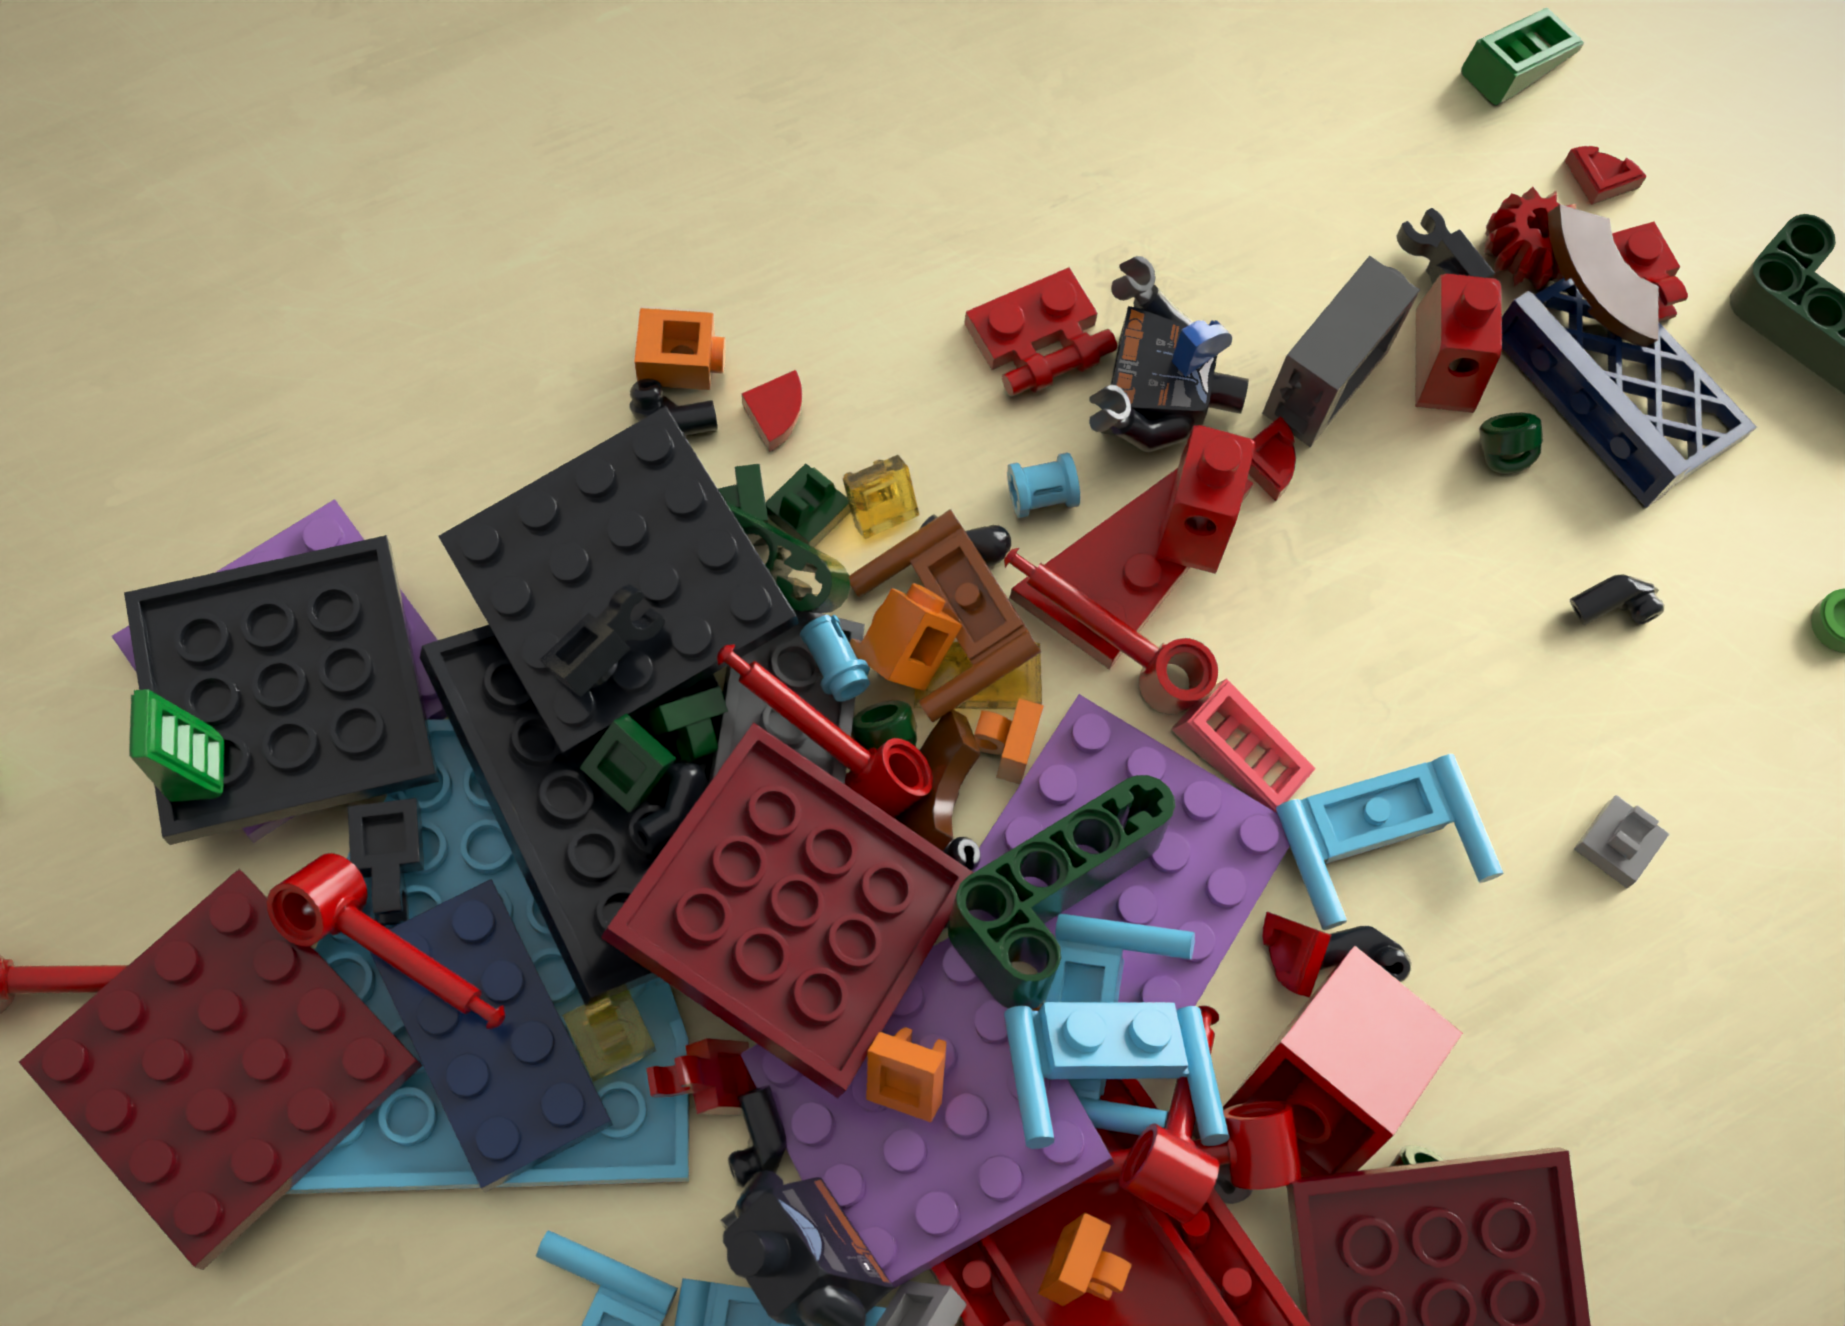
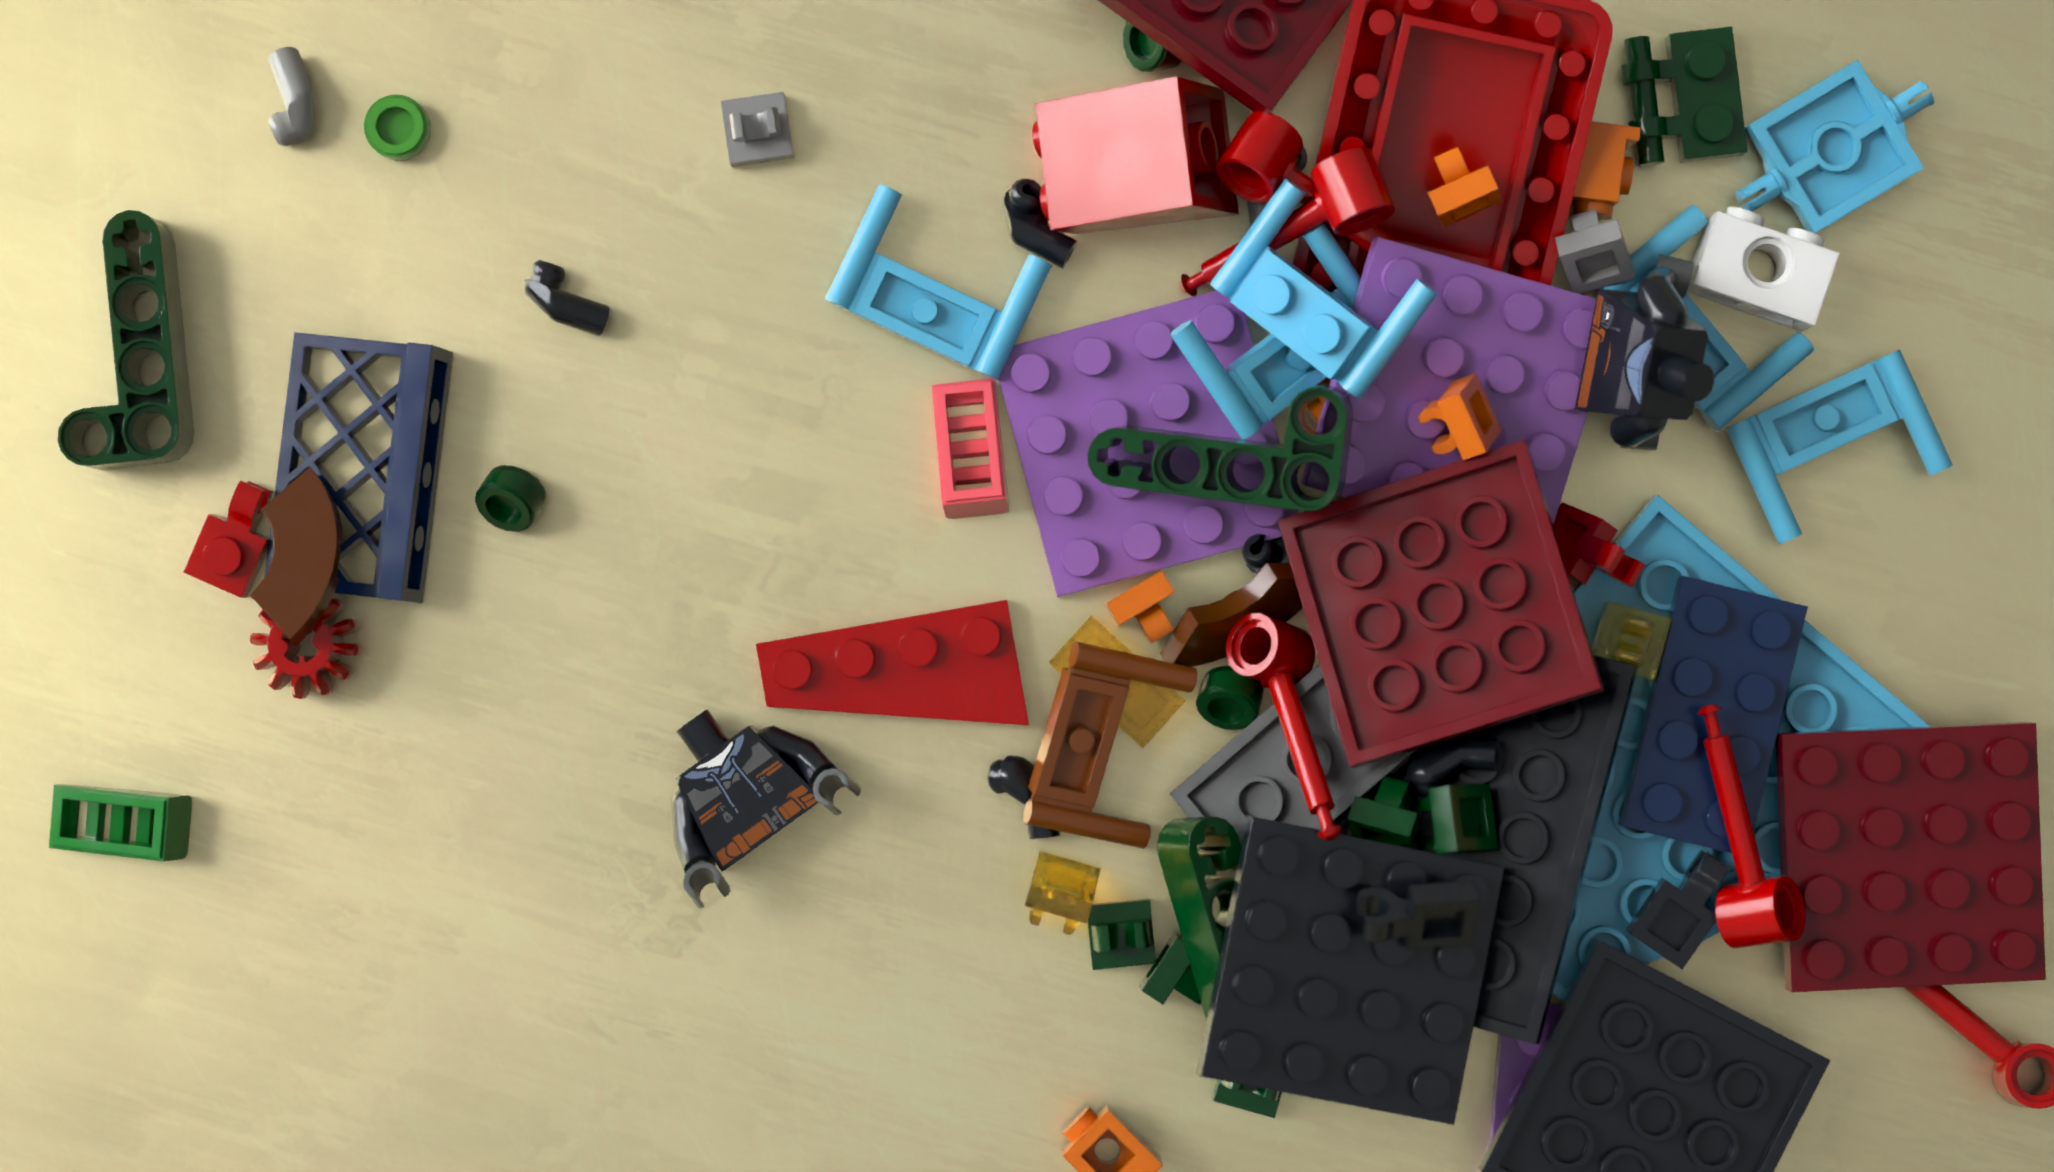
camera: 135 degrees left, 20 degrees up
green slope [129,689,224,802] -> none
black arm [629,379,718,436] -> none
black arm [728,1085,787,1188] -> none
red tile [742,370,802,452] -> none
medium azure pin [800,615,870,701] -> none
orange brick [849,583,963,691] -> none
red plate [964,267,1118,396] -> none
red piece [1004,548,1218,714] -> none
medium azure bush [1007,452,1080,518] -> none
red torso [1155,425,1256,574] -> none
blue tile [1172,320,1233,377] -> none
red tile [1249,416,1296,501] -> none
dark grey window [1262,256,1420,447] -> none
red tile [1262,912,1331,998] -> none
black plate [1396,208,1495,284] -> none
red torso [1415,274,1502,413] -> none
red tile [1564,146,1647,205] -> none

